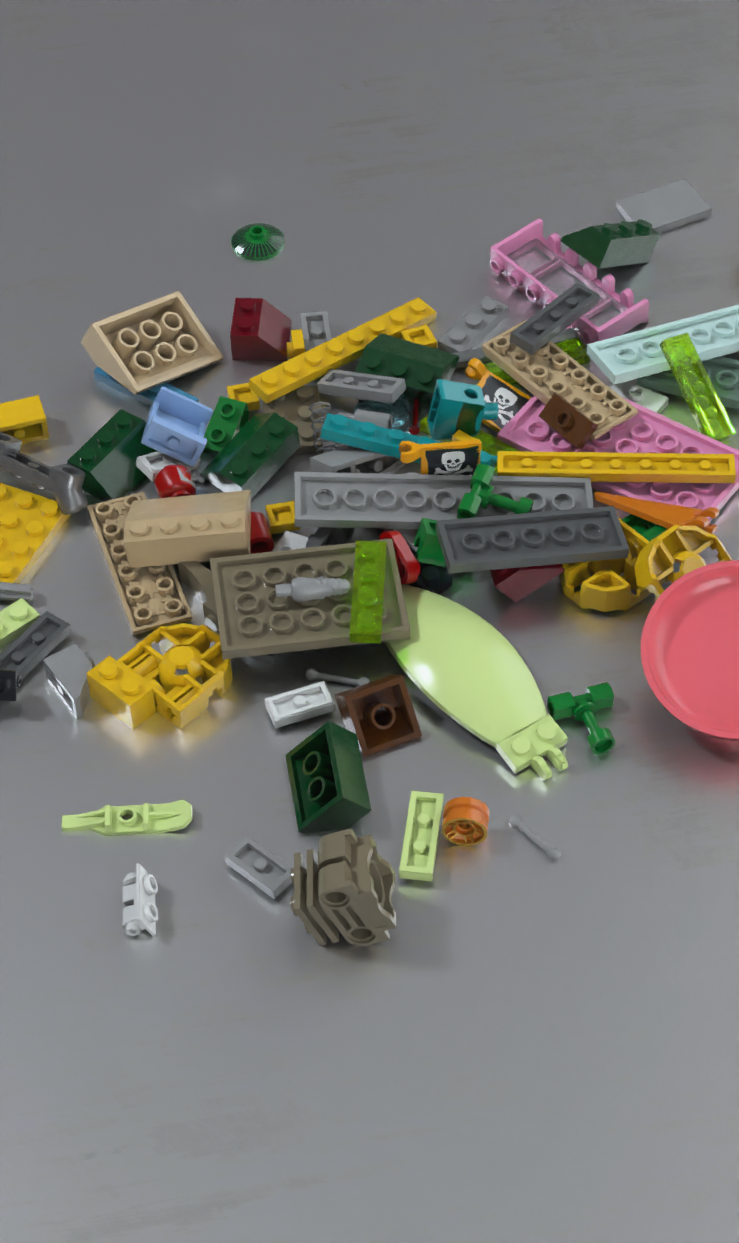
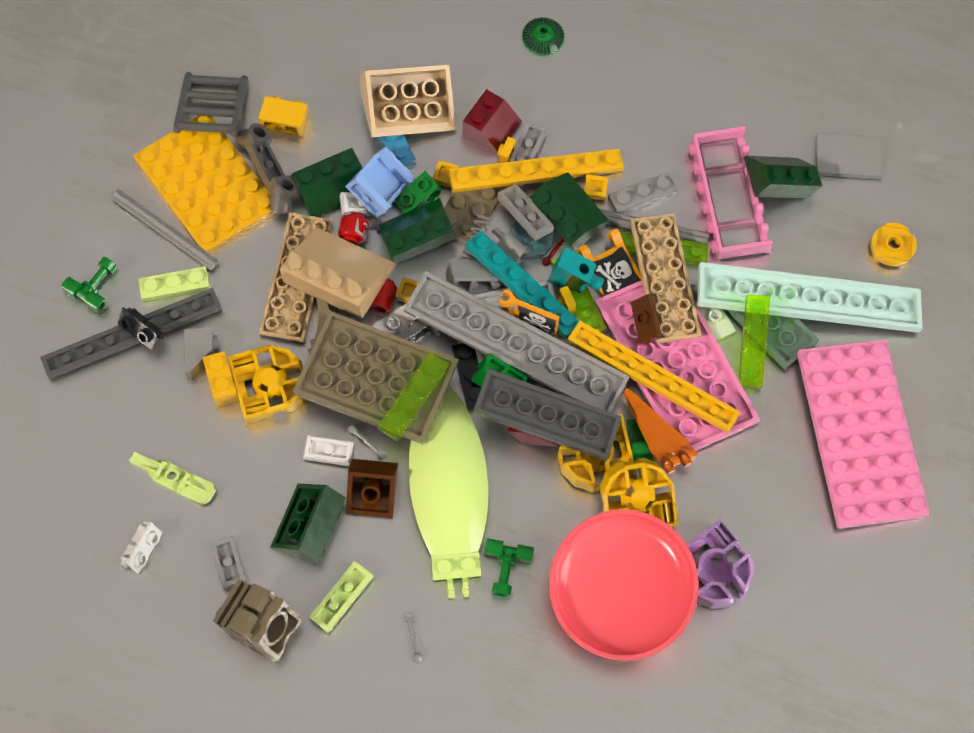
camera: 25 degrees right, 20 degrees up
light grey piece [275,576,350,602] -> none
red plate [379,531,420,585] -> none
orange wheel [442,797,489,846] -> none
green bar [457,463,534,519] -> none
dark grey plate [509,283,600,354] -> none

